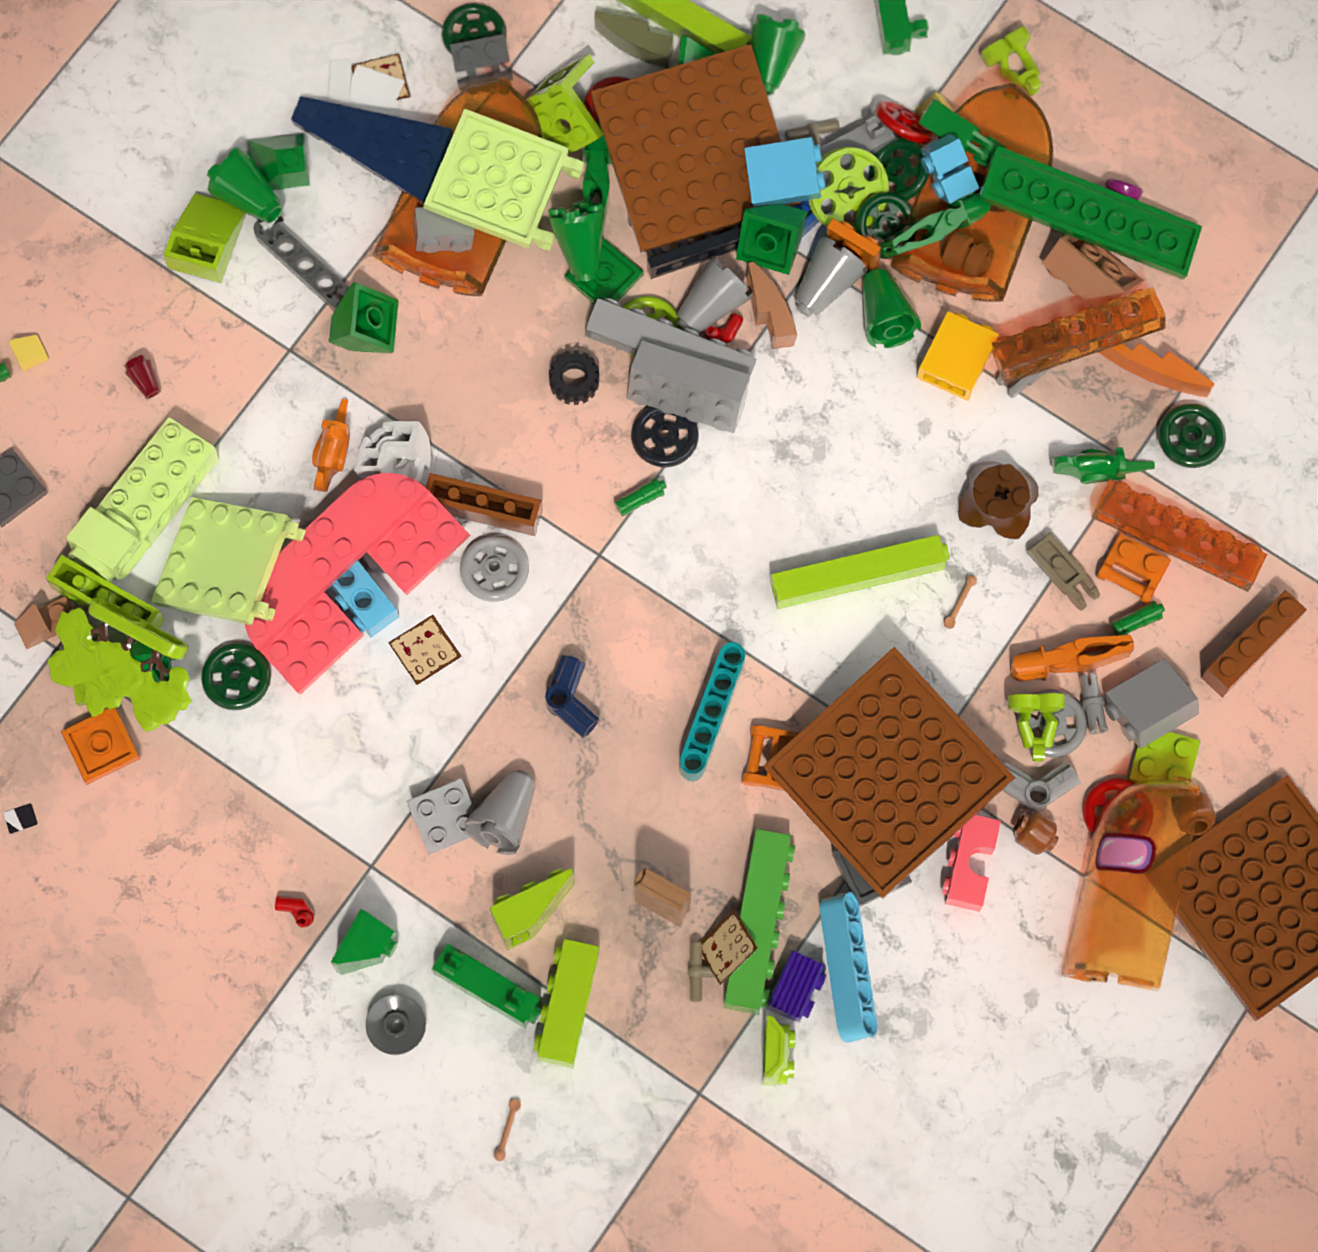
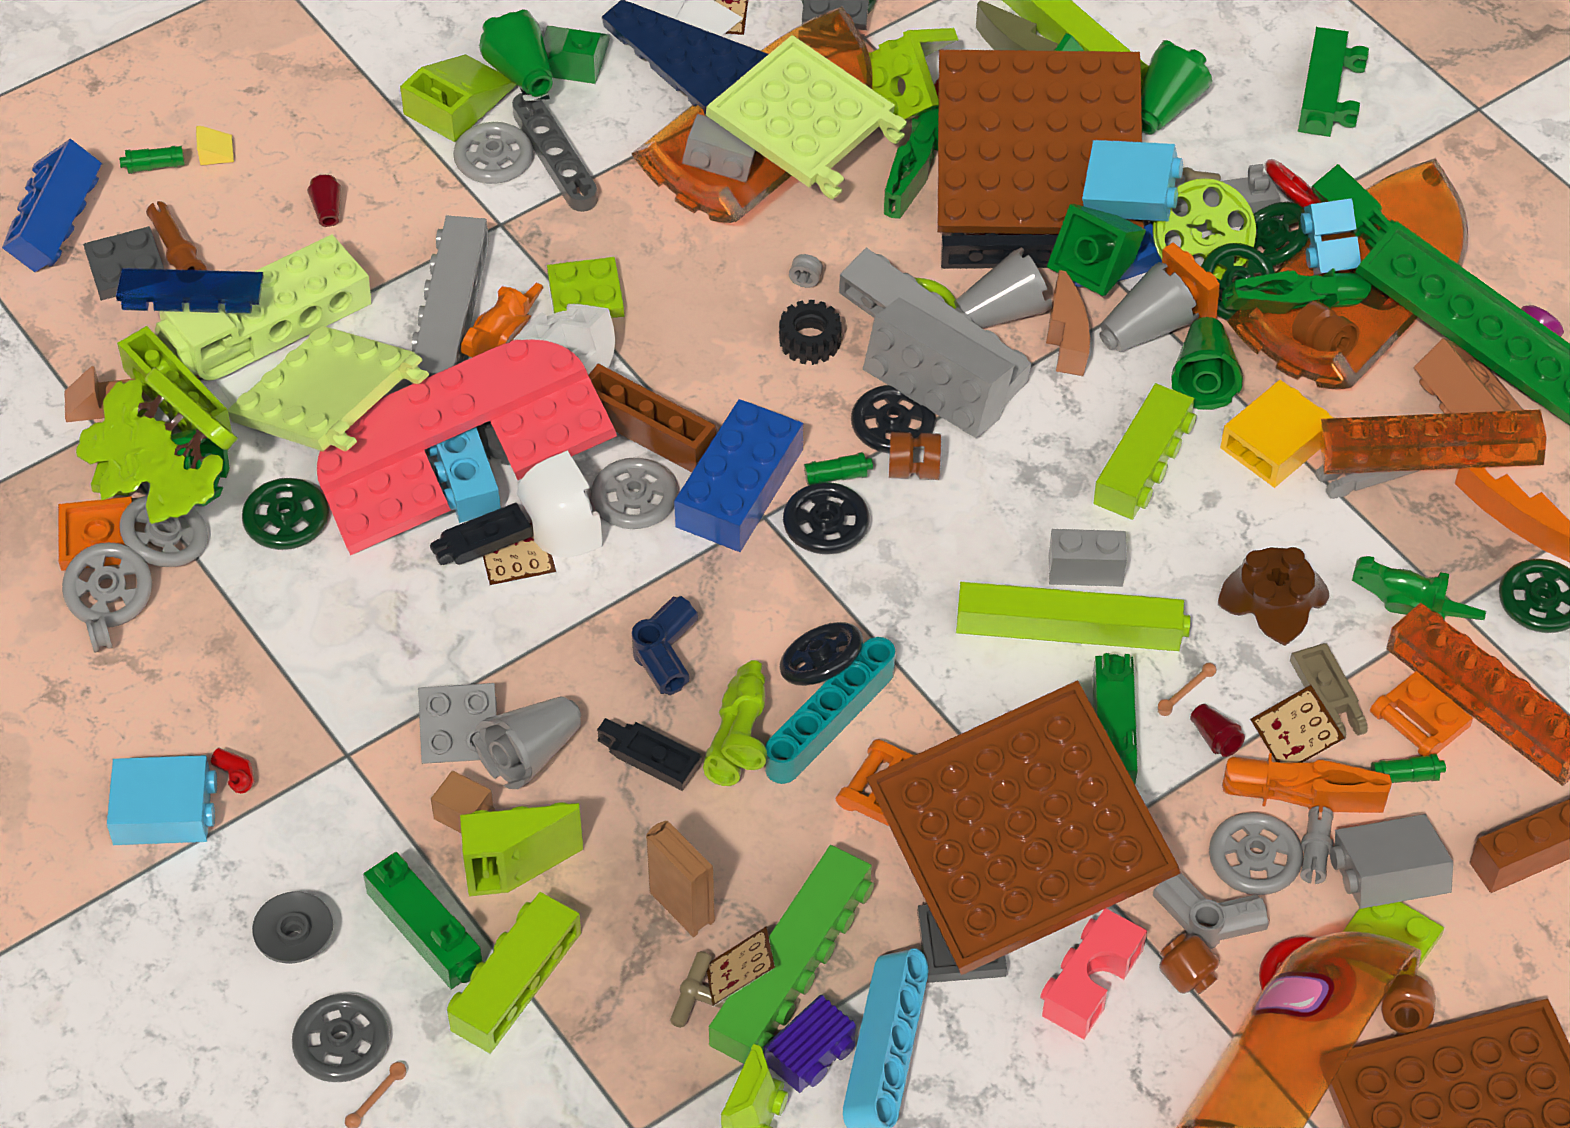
camera: 20 degrees right, 20 degrees down
green slope [329,282,399,354] -> none
green slope [331,909,398,975] -> none
green cone [548,201,605,281] -> none
green tile [565,238,644,305] -> none
red arm [705,314,744,343] -> none
lime piece [980,26,1042,96] -> none
lime piece [1007,693,1065,762] -> none
none -> light grey plate [62,542,152,627]
none -> light grey bush [85,615,113,653]
none -> medium azure brick [107,755,217,845]
none -> clear blue windscreen [116,268,264,314]
none -> light grey plate [120,495,207,567]
none -> dark orange pin [146,201,207,286]
none -> dark grey plate [292,994,389,1082]
none -> light grey brick [411,215,489,384]
none -> black hinge [430,502,532,565]
none -> medium nougat brick [431,770,495,833]
none -> light grey plate [453,122,533,184]
none -> white brick [517,450,603,558]
none -> lime plate [547,257,624,318]
none -> black hinge [597,718,702,791]
none -> blue brick [674,399,803,552]
none -> lime piece [703,660,767,786]
none -> black plate [779,622,863,686]
none -> black plate [783,482,870,555]
none -> light grey bush [789,254,823,288]
none -> dark orange wheel [889,431,941,480]
none -> light grey brick [1049,529,1127,587]
none -> green brick [1092,653,1138,784]
none -> lime brick [1093,383,1197,520]
none -> dark red cone [1190,704,1245,757]
none -> tan sticker [1250,685,1345,763]

